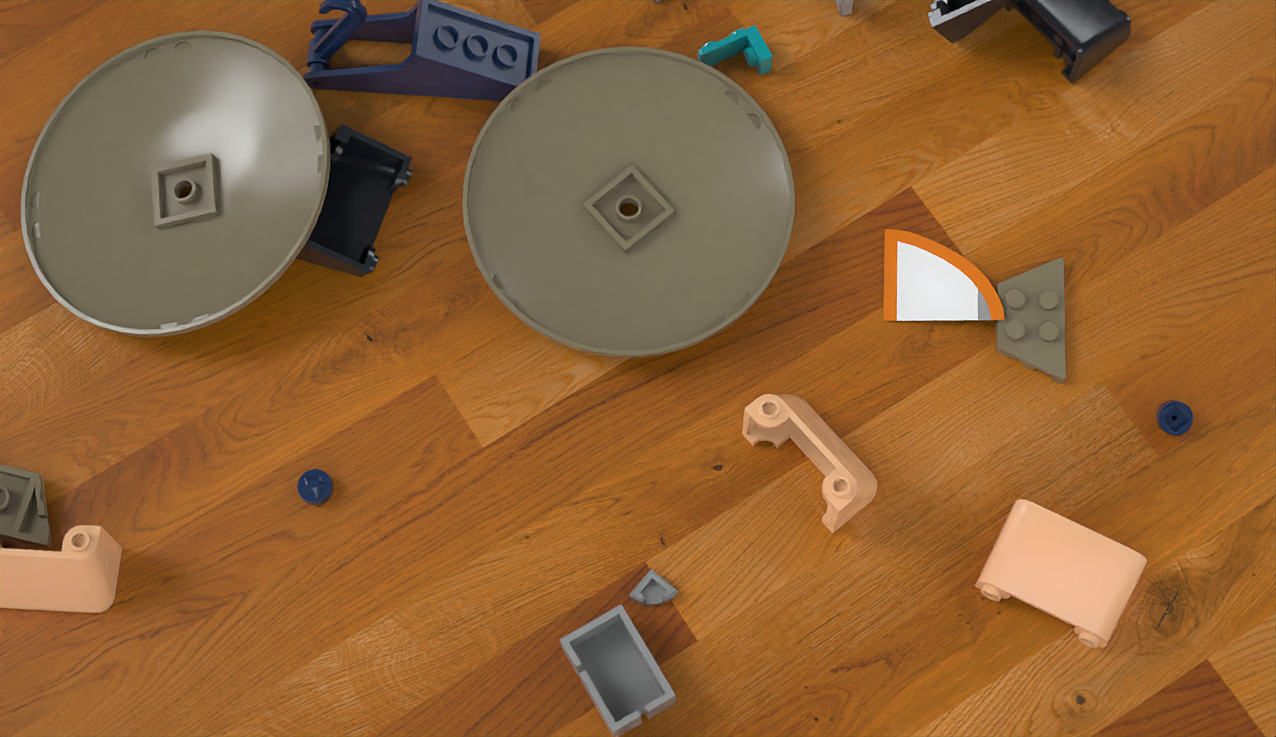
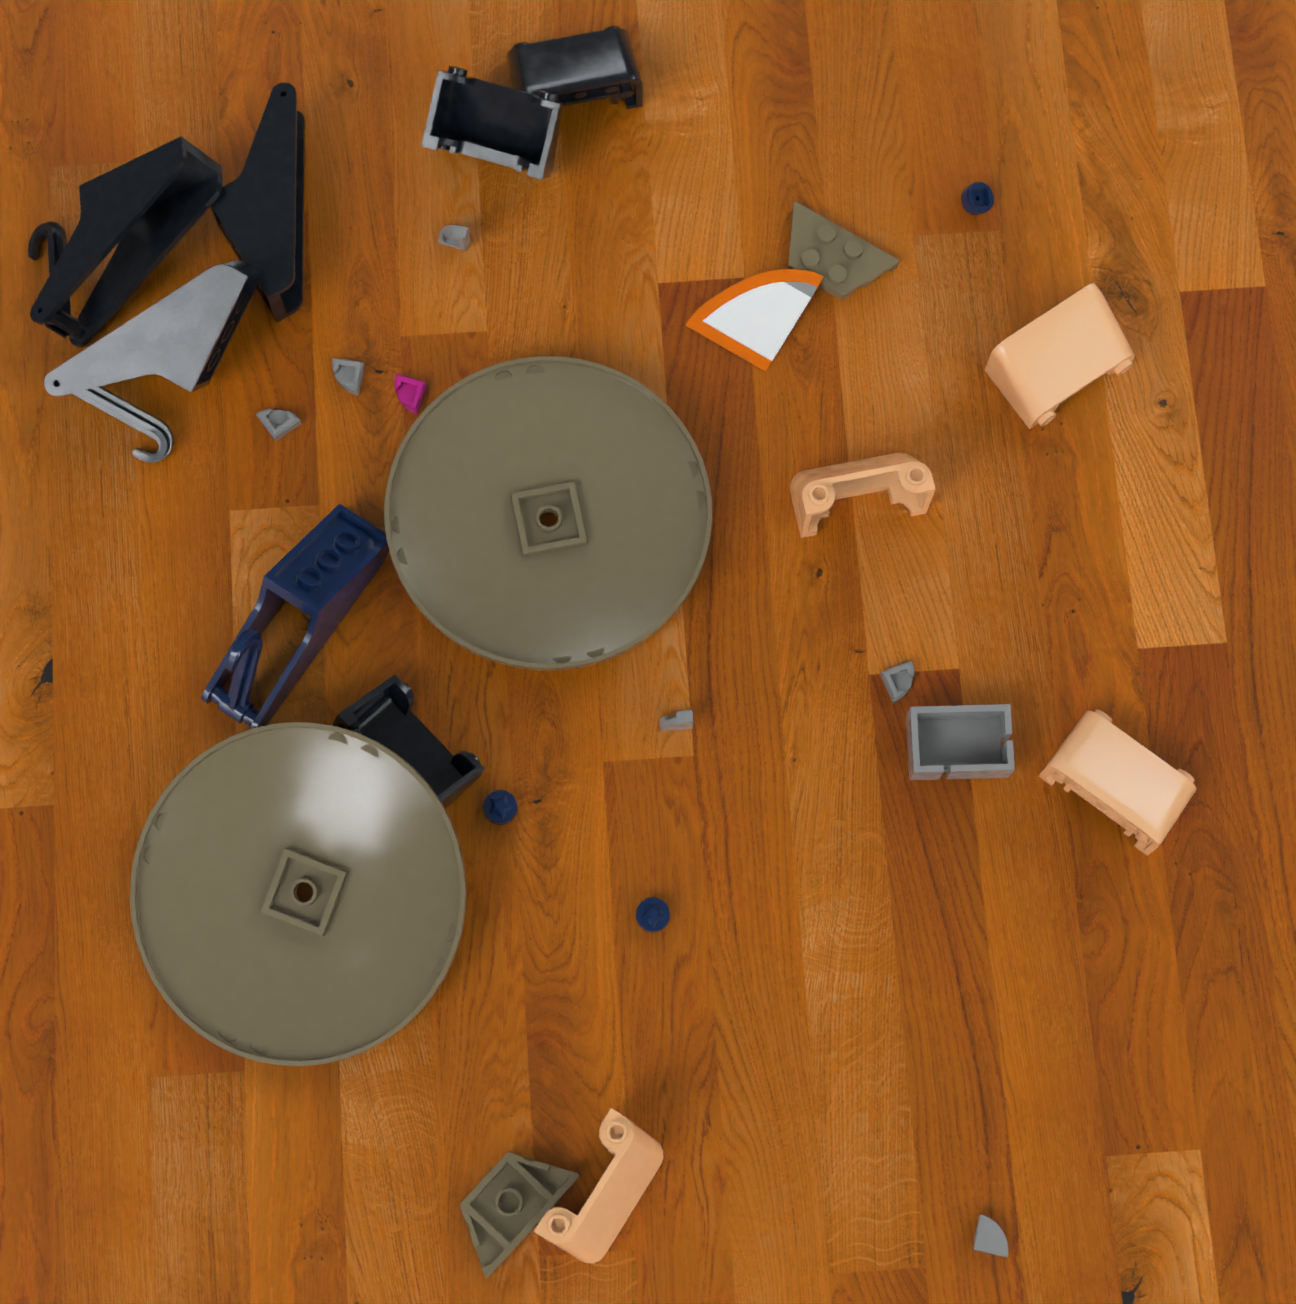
camera: 65 degrees left, 5 degrees up
teal bracket [697,25,773,76] -> none
none -> dark pink tile [395,374,427,415]
none -> dark blue tile [484,790,518,825]
none -> light grey tile [659,709,694,732]

